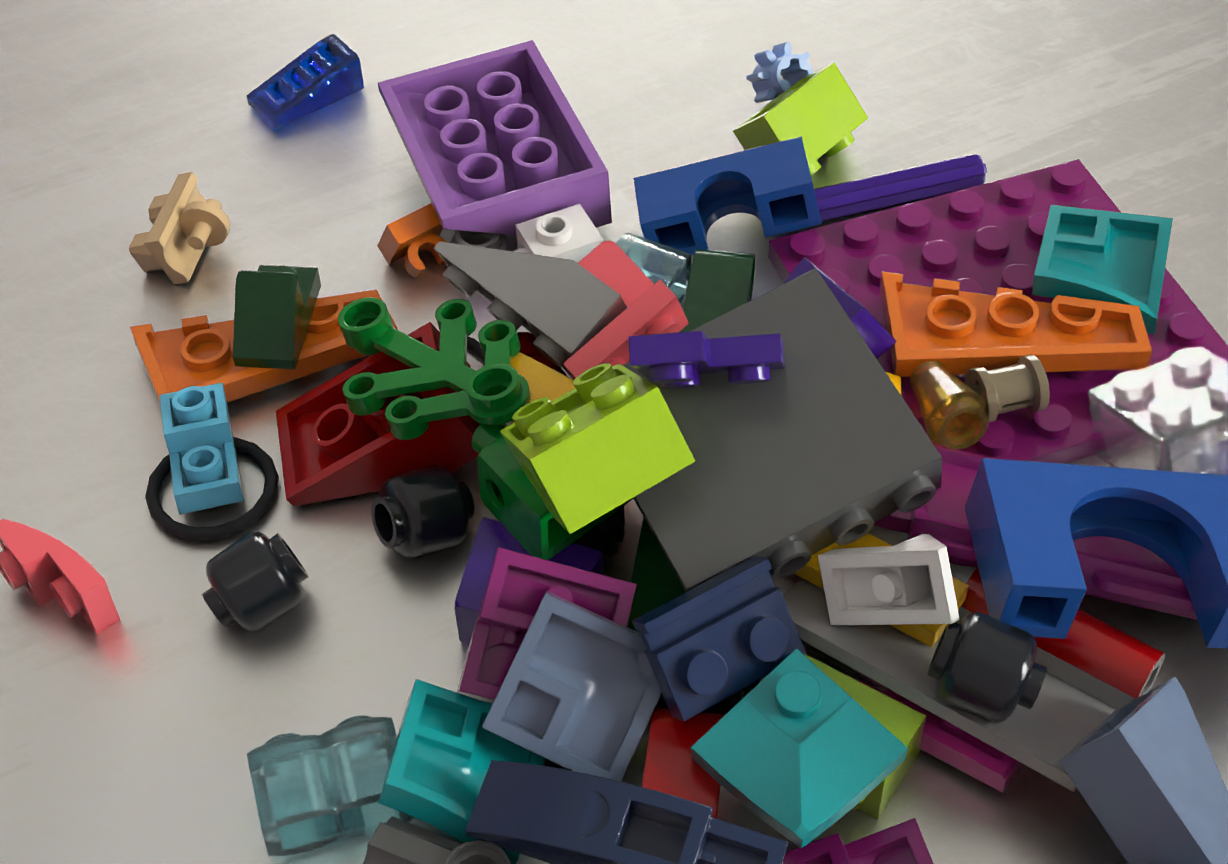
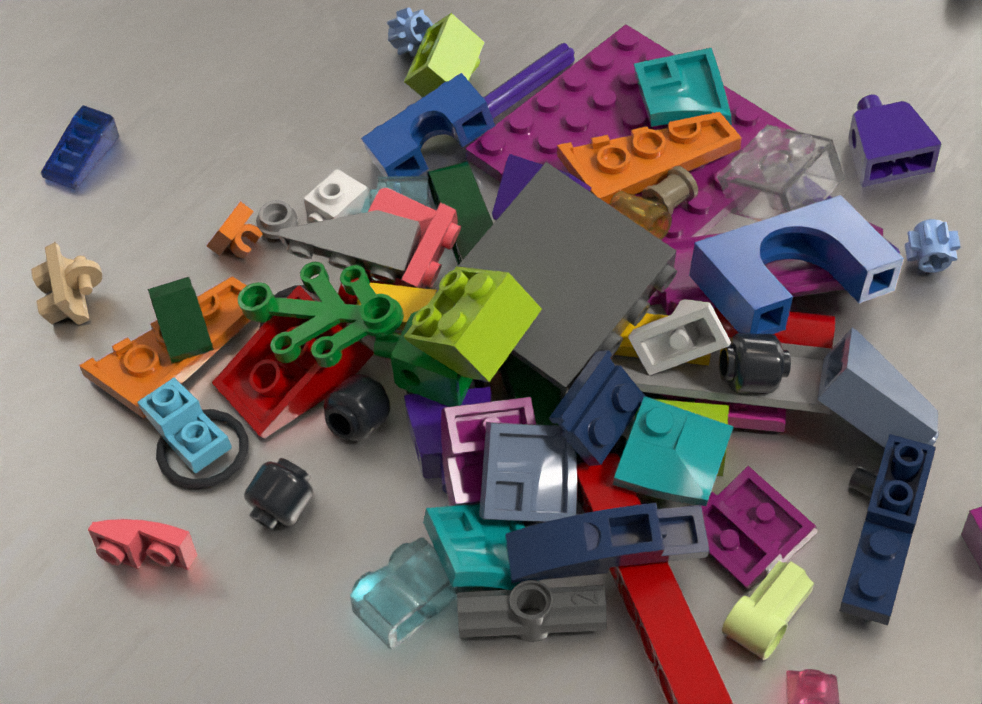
camera: 25 degrees left, 5 degrees up
medium lavender slope [378,40,612,235] -> none
dark purple plate [629,331,785,389] -> none

